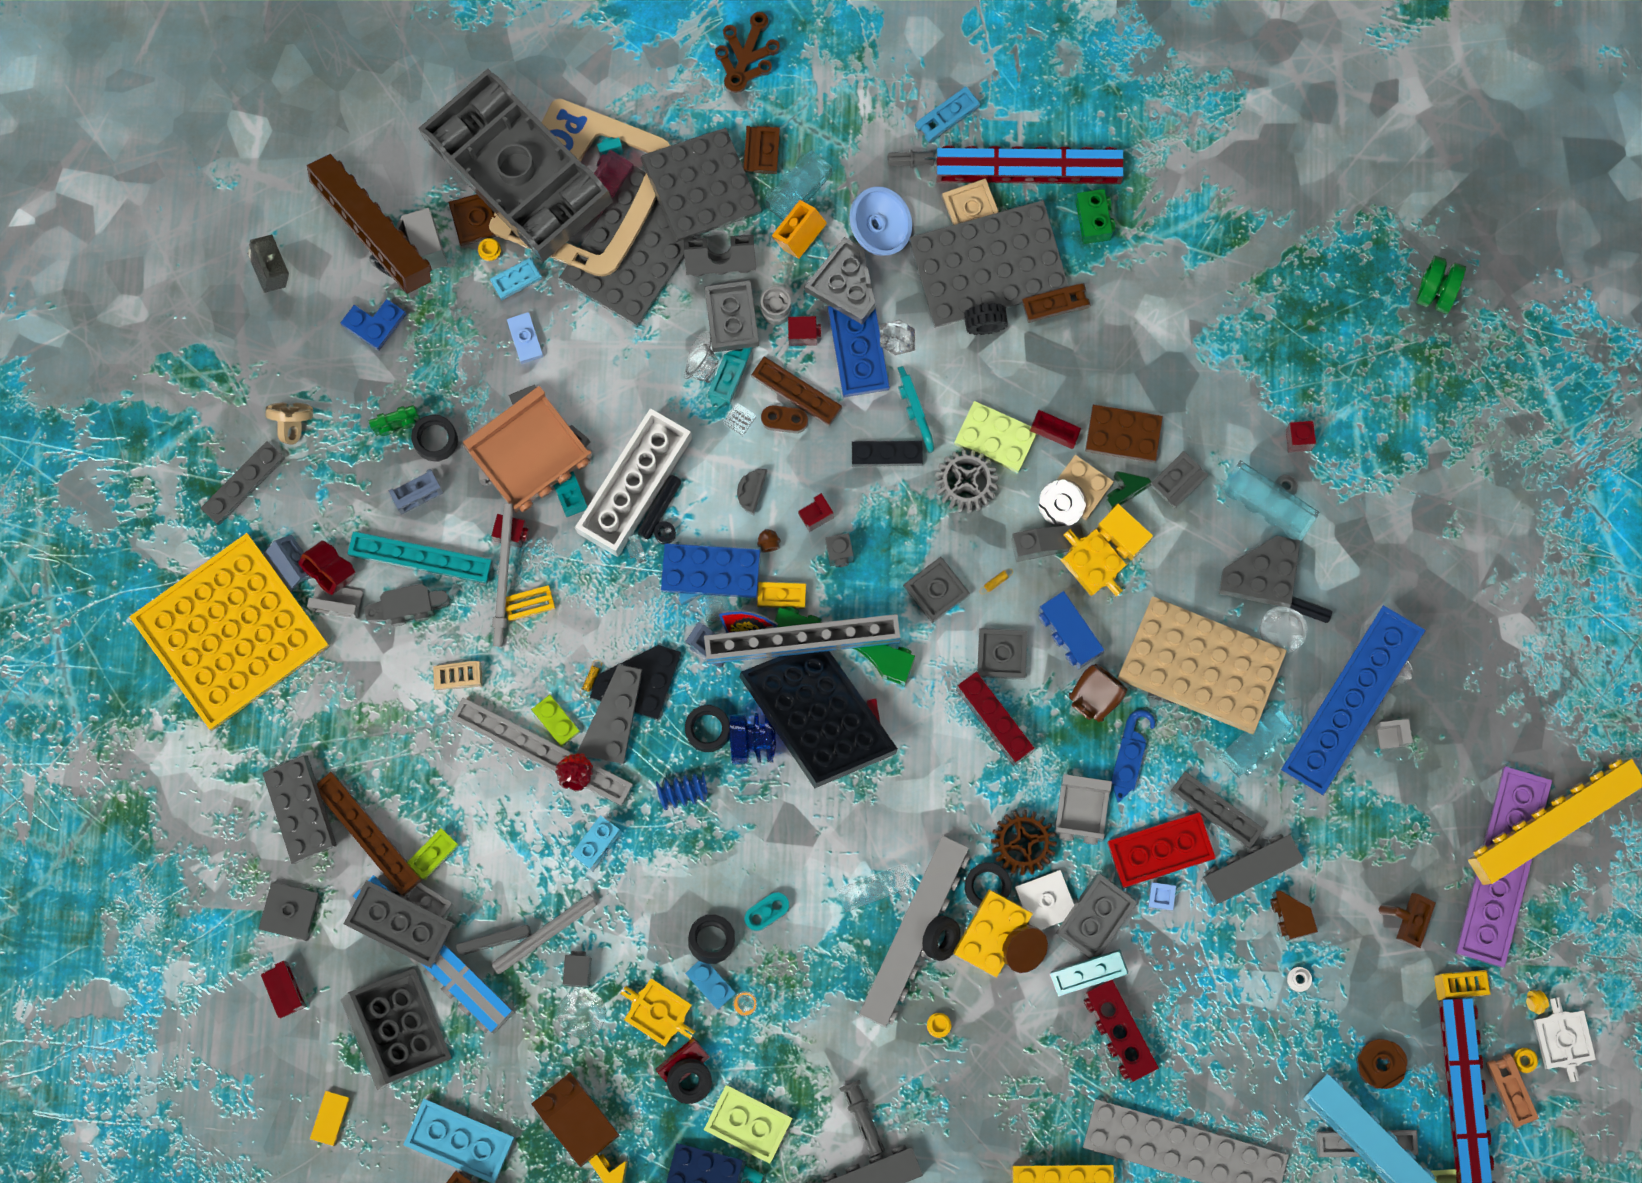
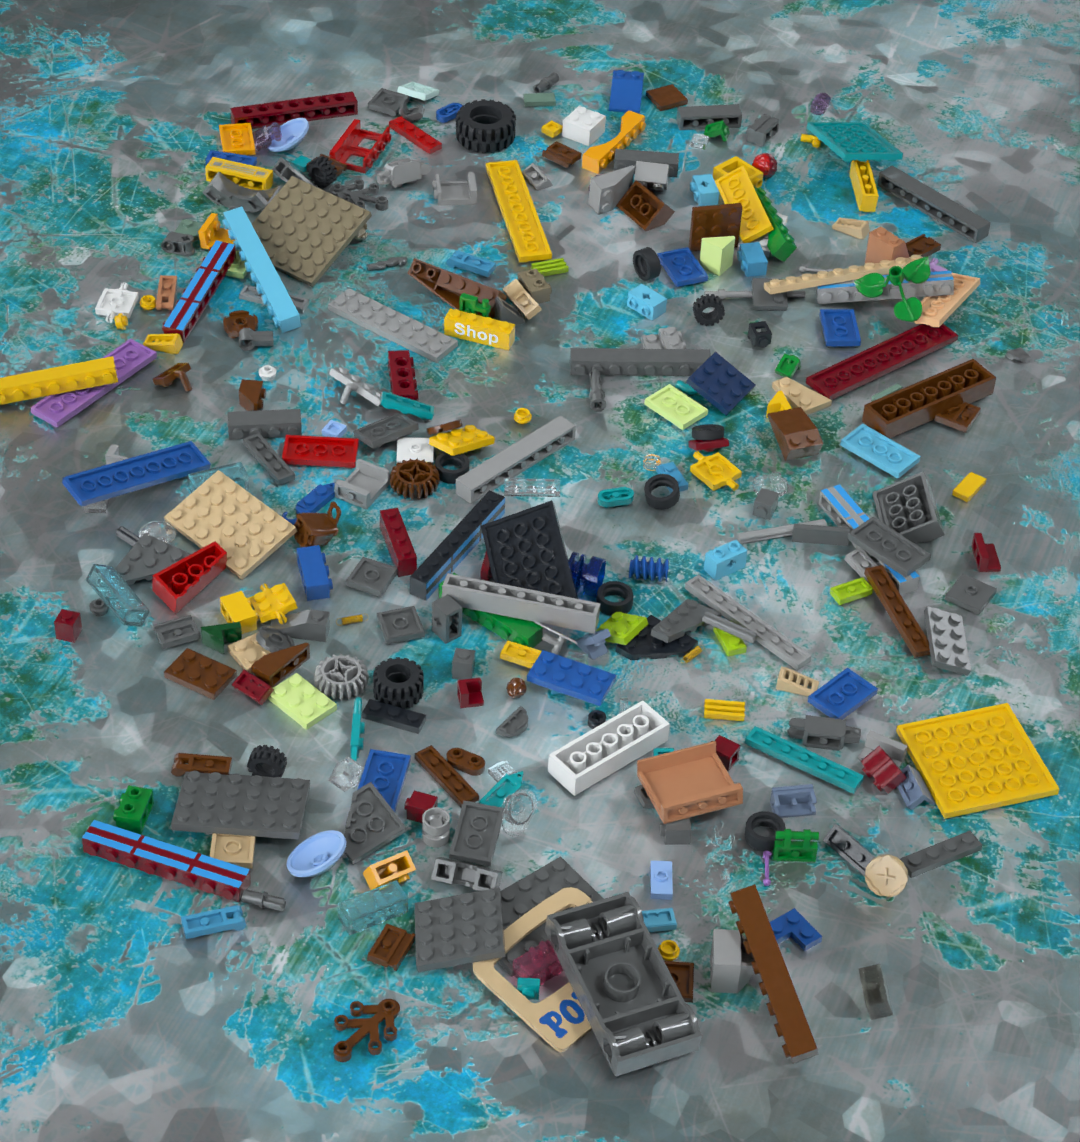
camera: 165 degrees left, 35 degrees down
light grey bar [492,503,513,647] -> none
dark red piece [555,753,593,792] -> none
black tyre [922,916,960,961] -> none
none -> red wedge [152,541,227,614]
none -> dark grey piece [239,328,273,351]
none -> reddish brown slope [251,642,310,688]
none -> light grey plate [329,367,383,407]
none -> black tyre [373,657,424,709]
none -> black brick [410,490,505,601]
none -> dark grey brick [432,594,462,644]
none -> lime plate [596,612,648,645]
none -> axle [702,611,757,643]
none -> medium lavender hinge [763,851,772,886]
none -> blue plate [808,668,878,719]
none -> plate [823,824,876,876]

